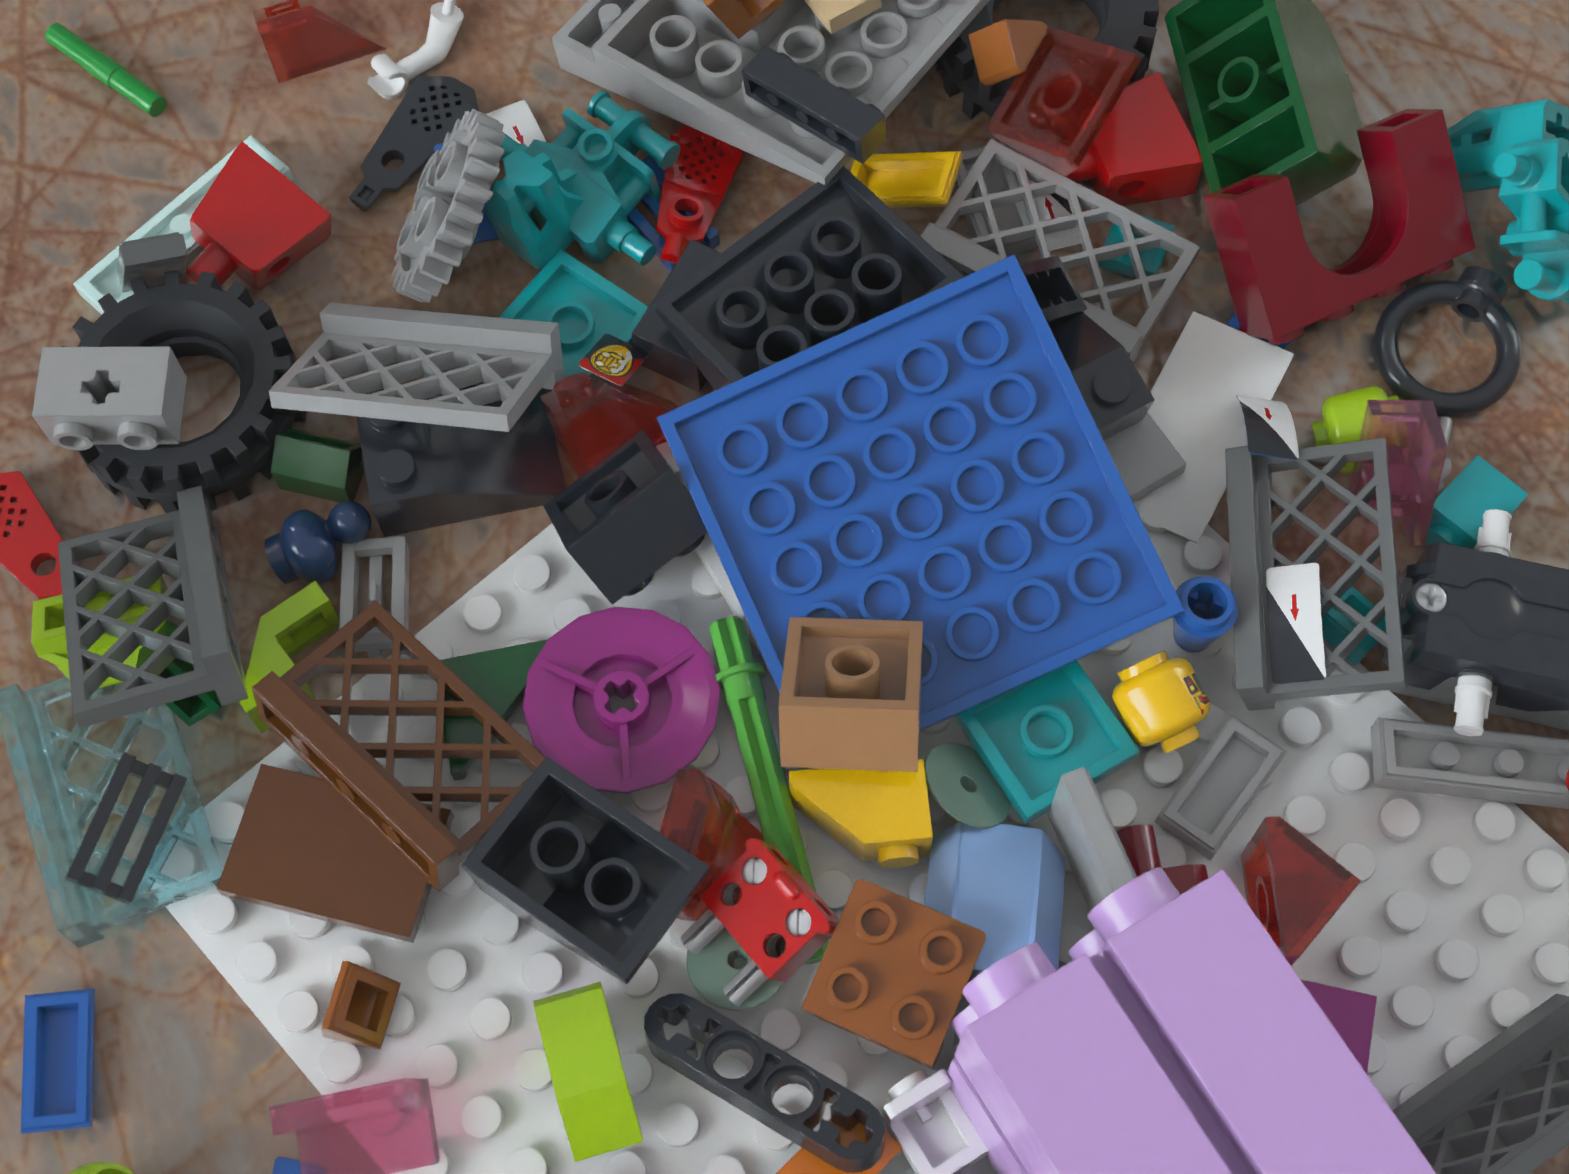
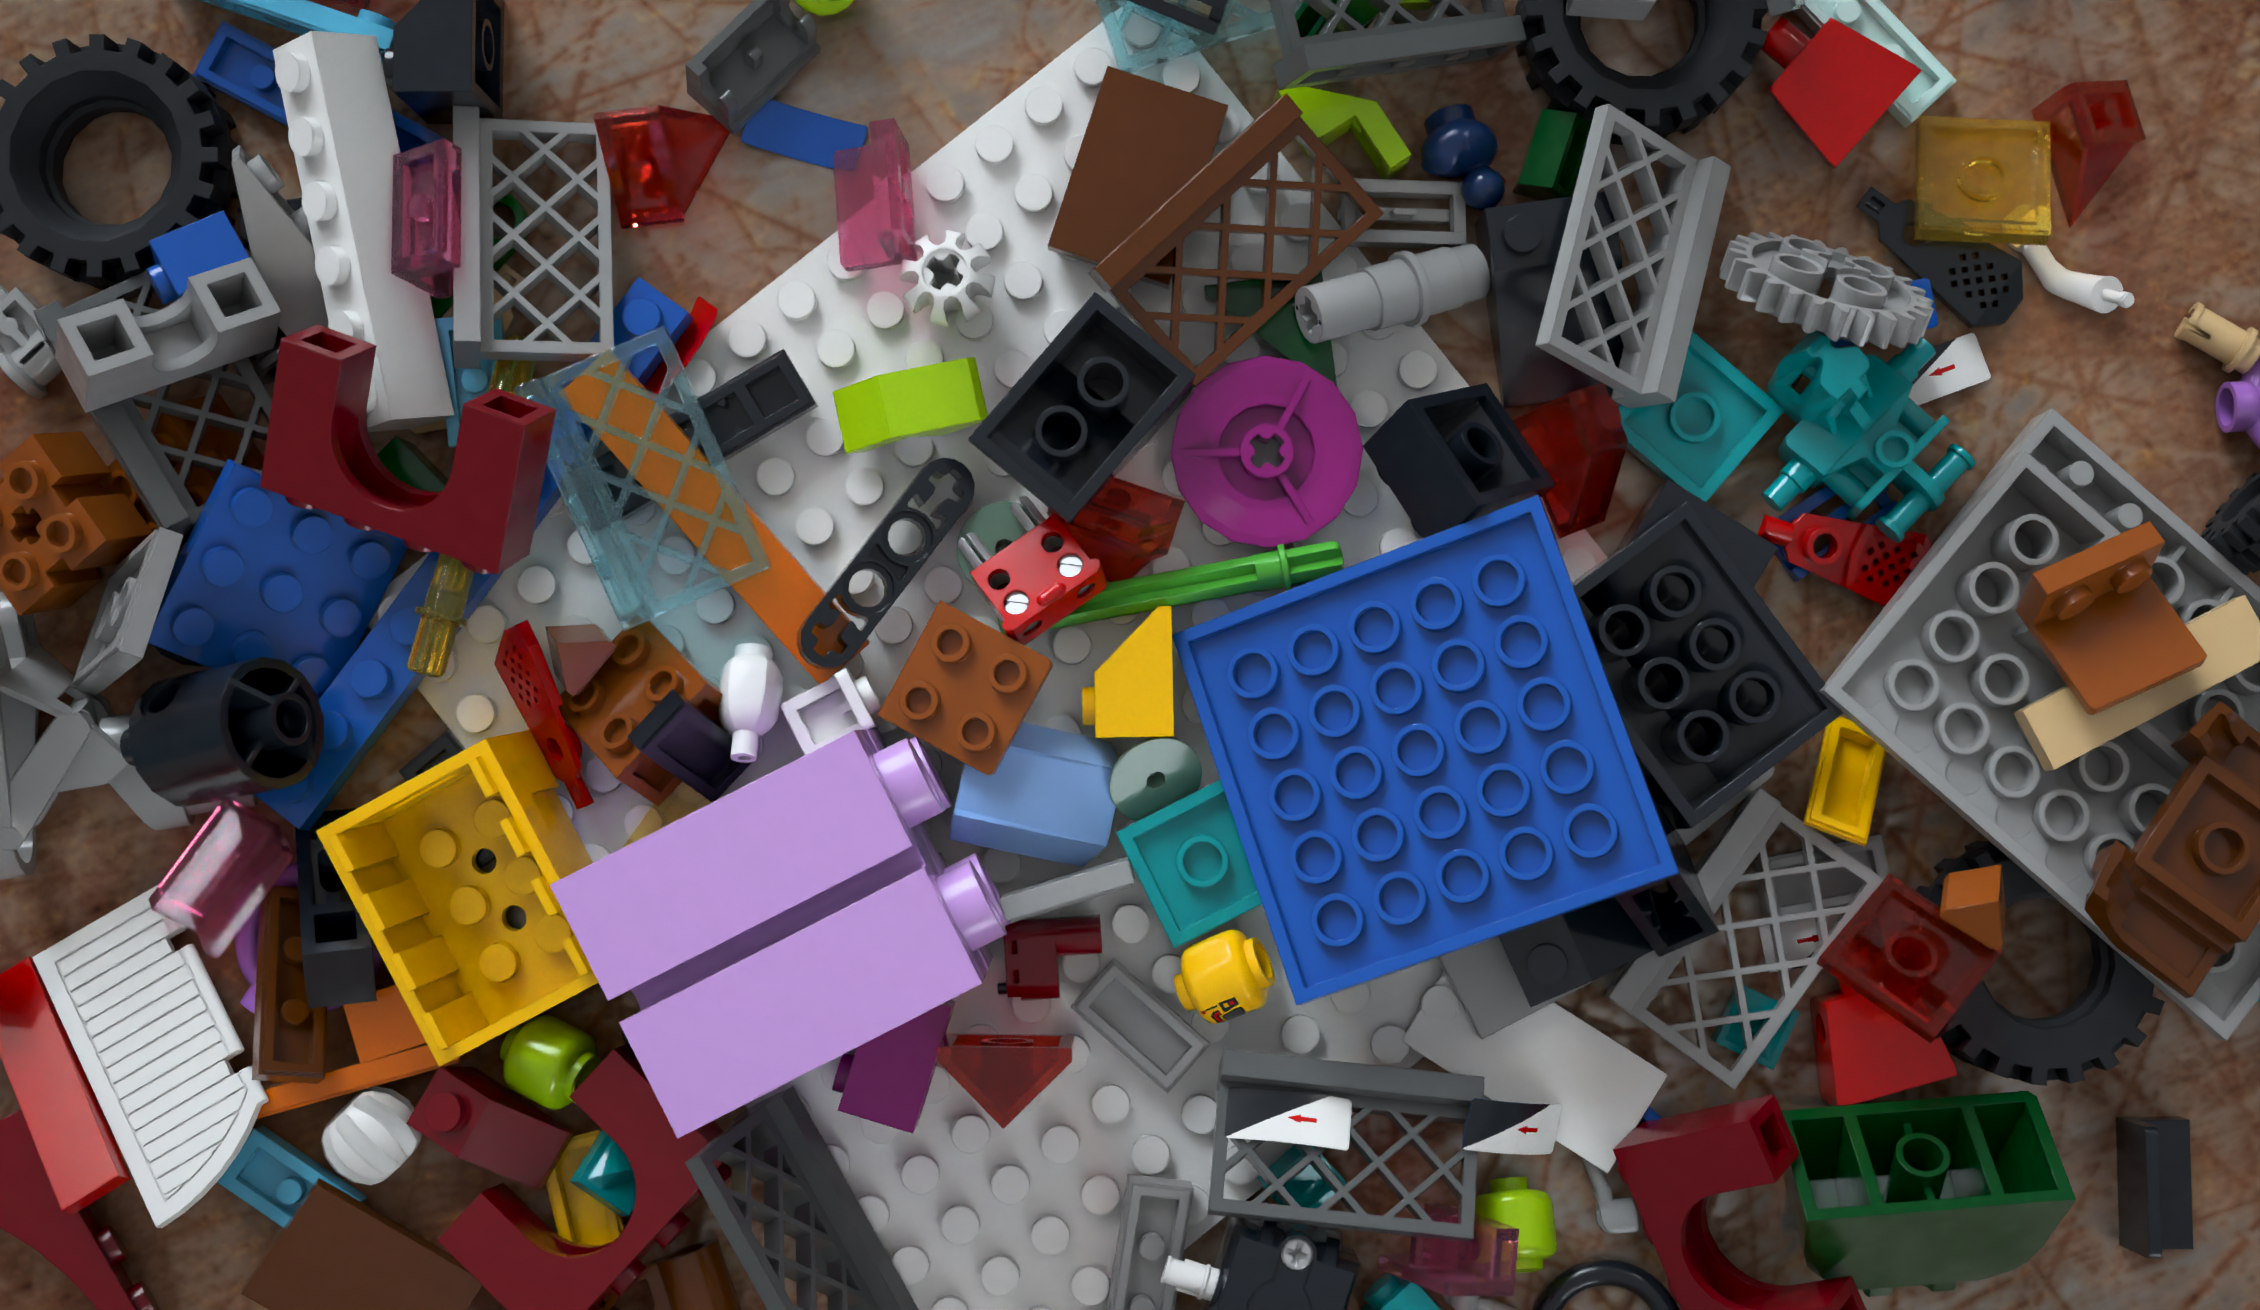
camera: 90 degrees right, 20 degrees up
dark orange slope [321,961,401,1050] -> none
sticker [578,334,648,386] -> none
black piece [741,46,887,164] -> none
medium nougat slope [778,617,923,772] -> none
blue cone [1173,576,1238,653] -> none
none -> white piece [899,230,996,326]
none -> light grey piece [1295,243,1490,344]
none -> light grey hand [1582,1157,1638,1235]
none -> clear yellow tile [1914,116,2051,246]

